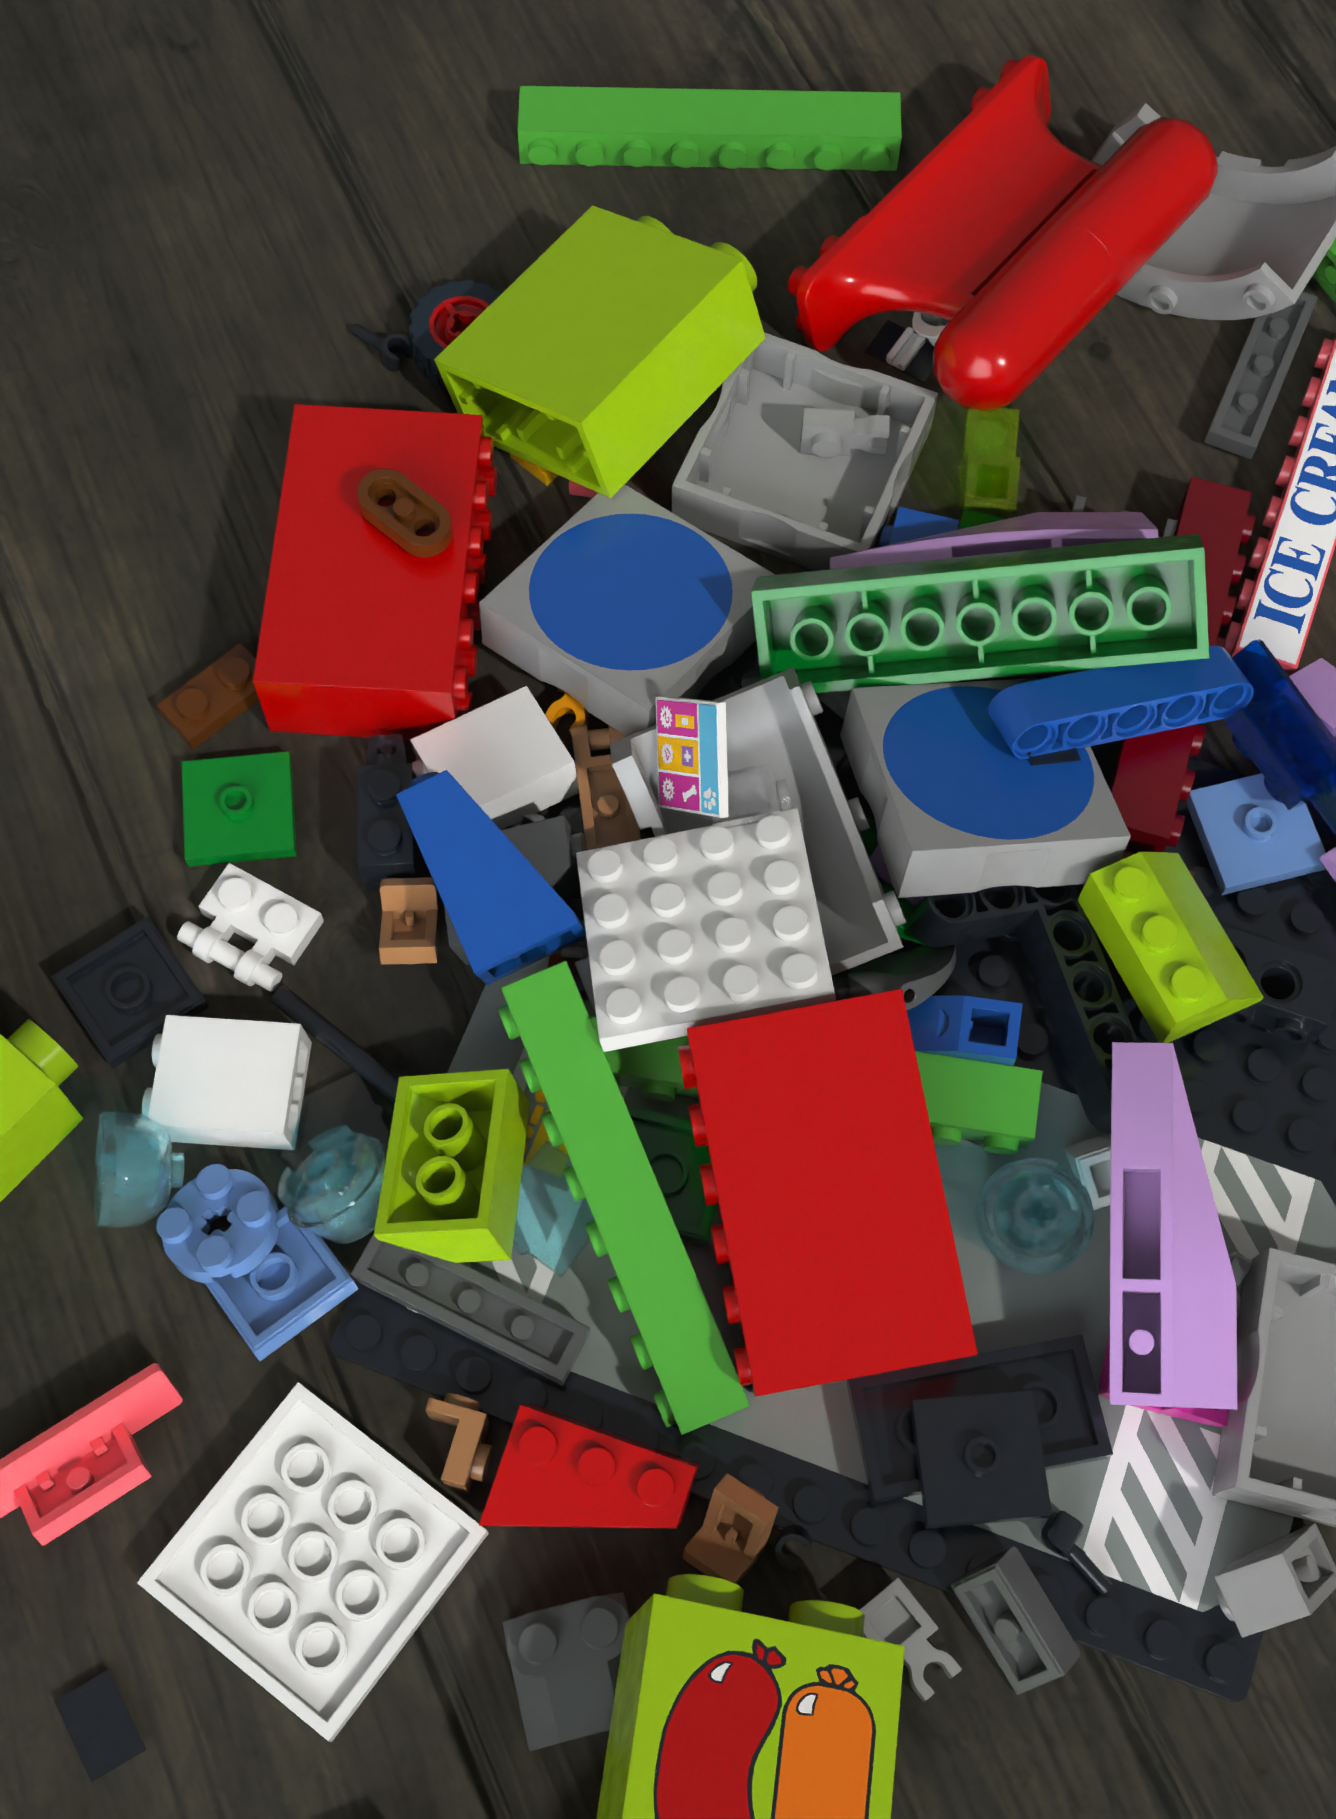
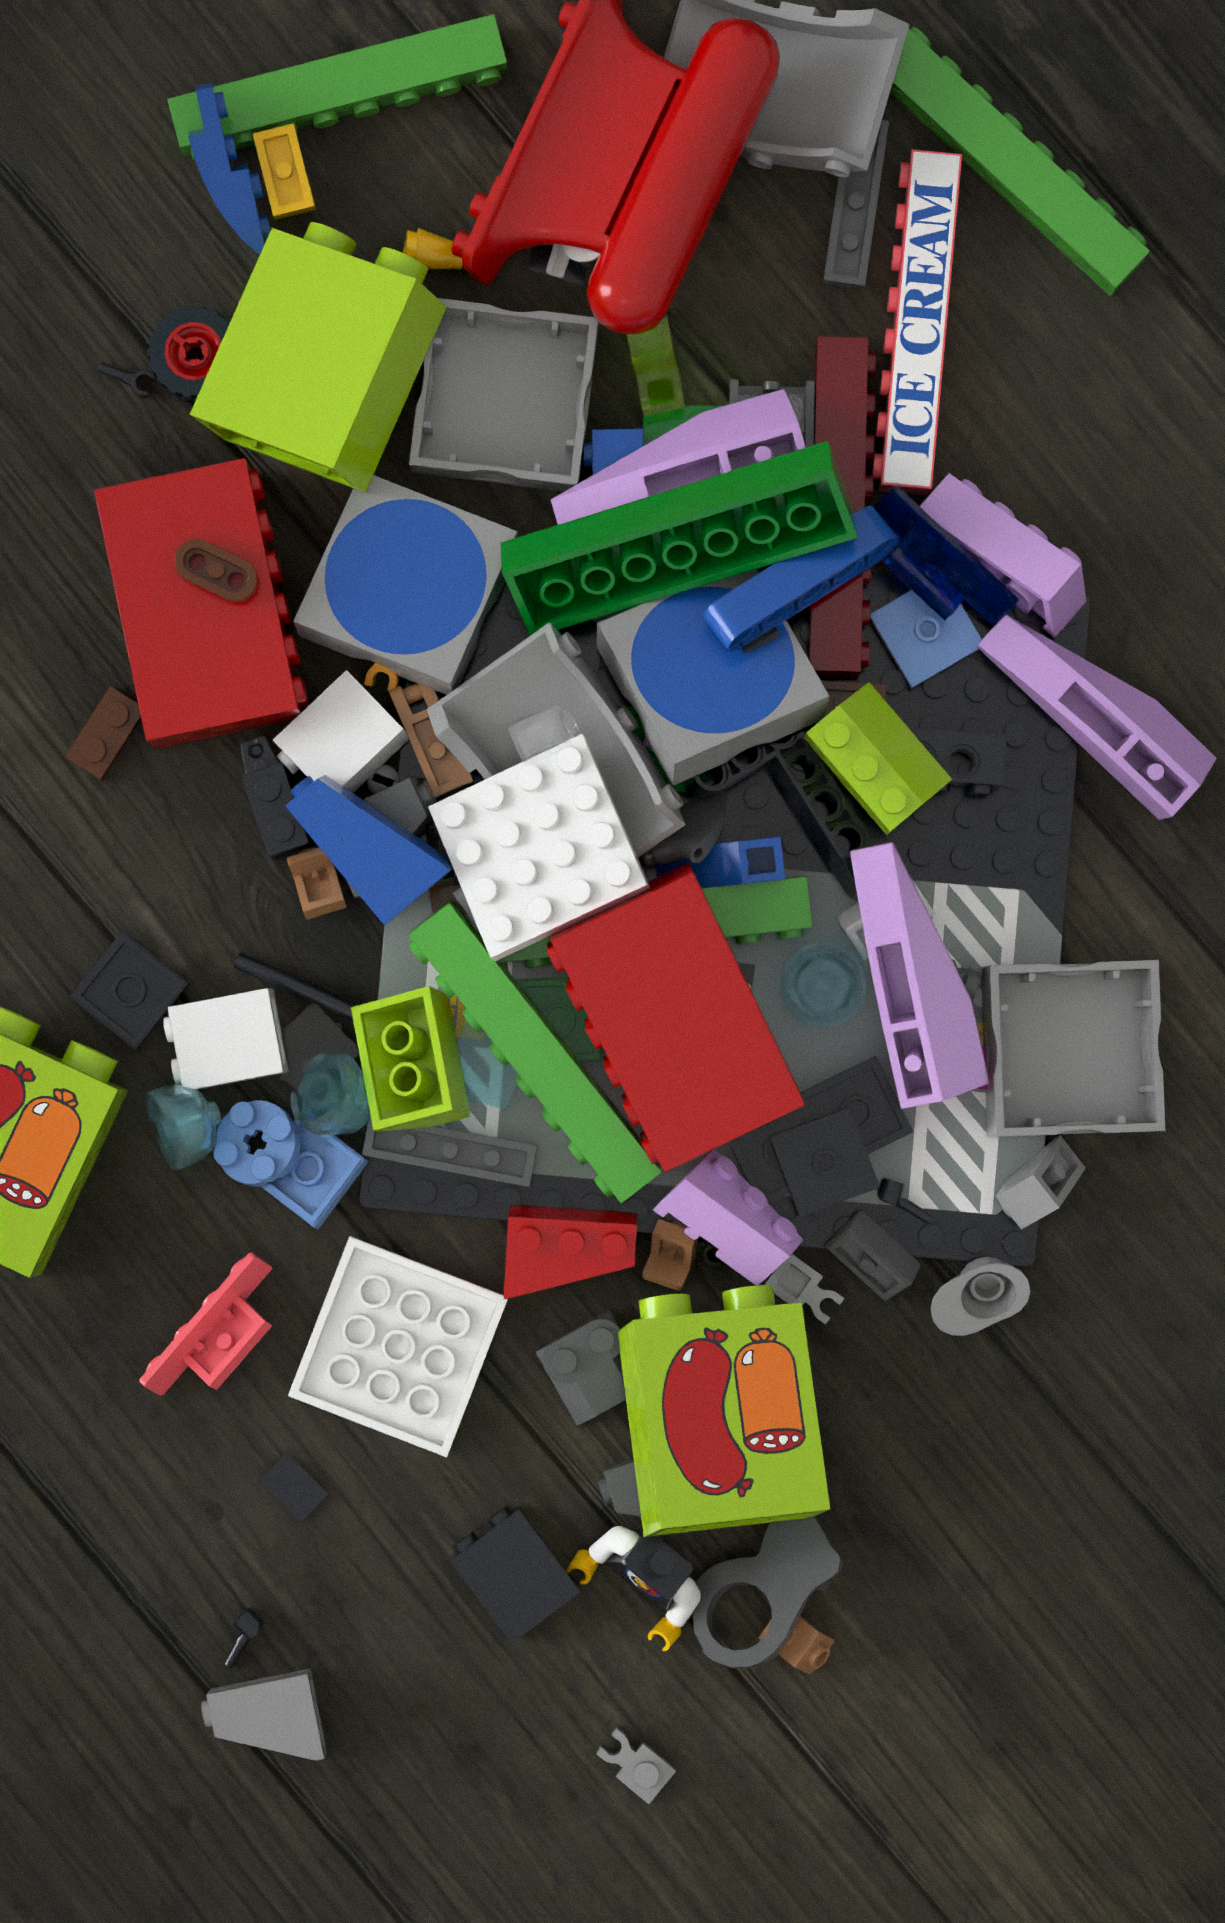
camera: 15 degrees left, 20 degrees up
white plate [177,863,324,992] -> none
green plate [182,751,297,867] -> none
medium nougat bracket [425,1393,493,1494] -> none
piece [656,696,729,818] -> none
light grey plate [800,408,890,458] -> none
none -> blue slope [188,82,271,254]
none -> yellow plate [253,123,316,220]
none -> yellow cone [403,228,462,270]
none -> lavender wedge [653,1148,803,1285]
none -> light grey piece [930,1257,1031,1336]

